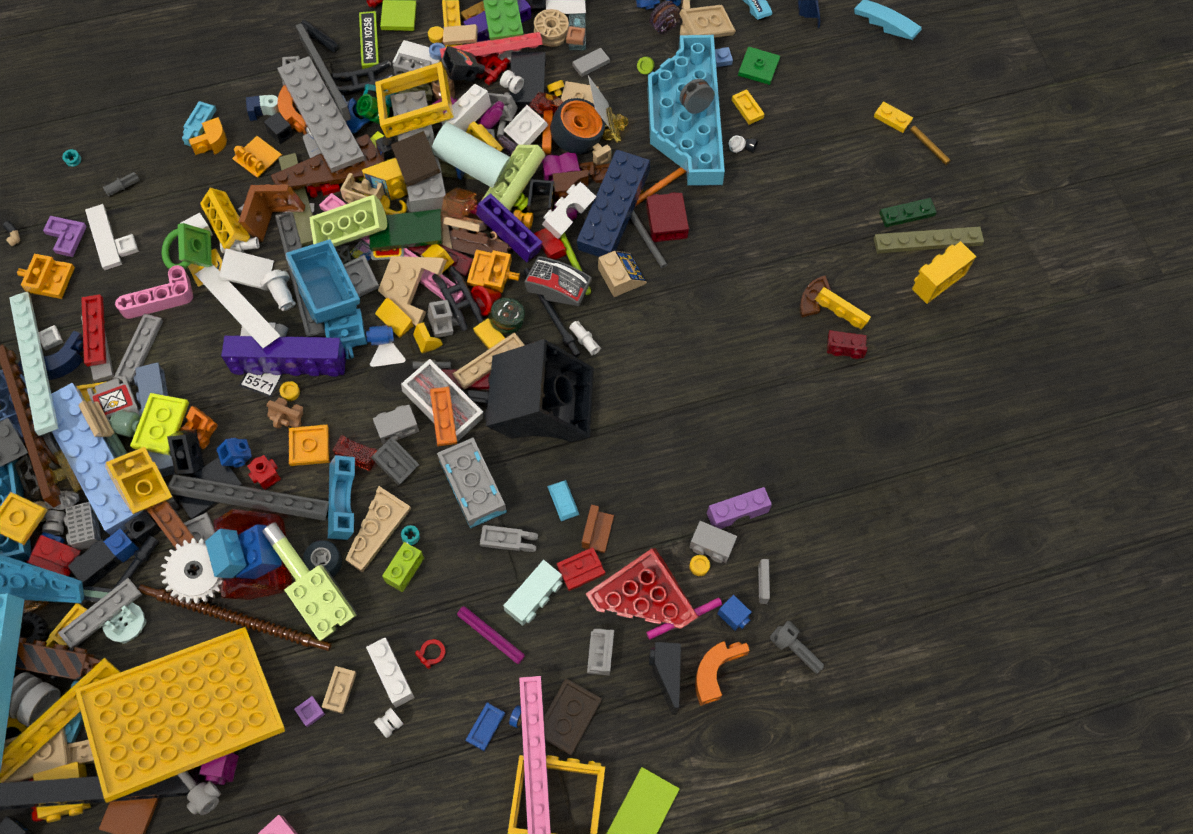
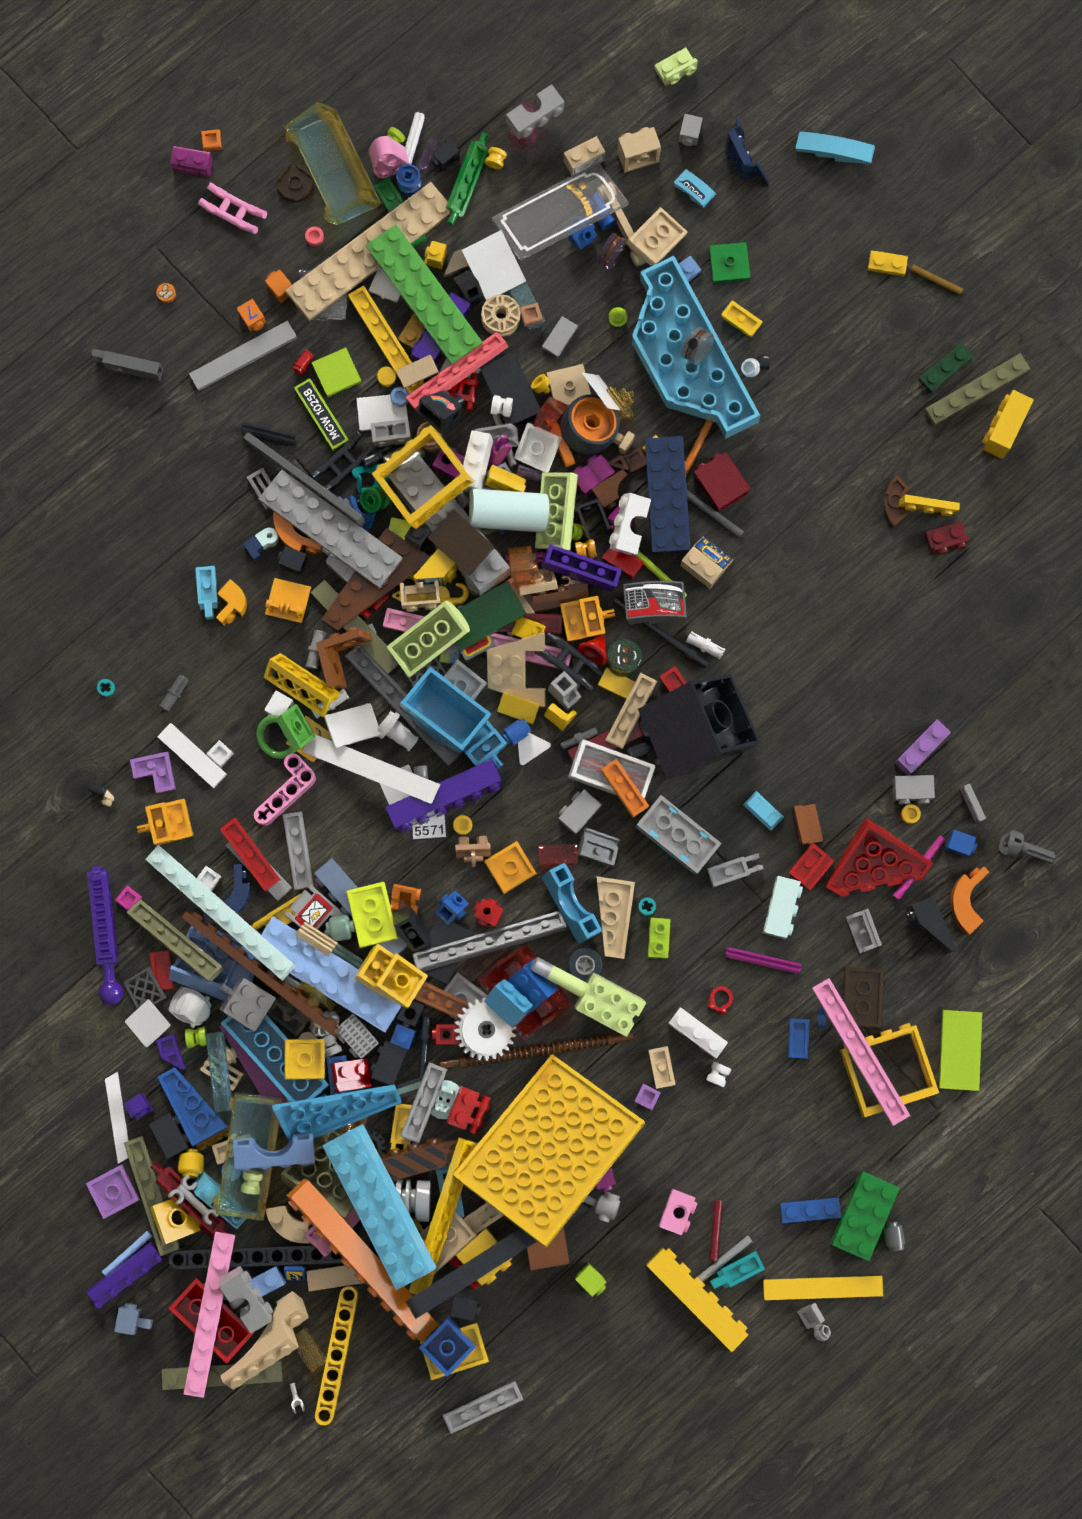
camera: 25 degrees left, 15 degrees up
none -> red brick [432,1024,460,1045]
none -> red plate [446,1086,491,1135]

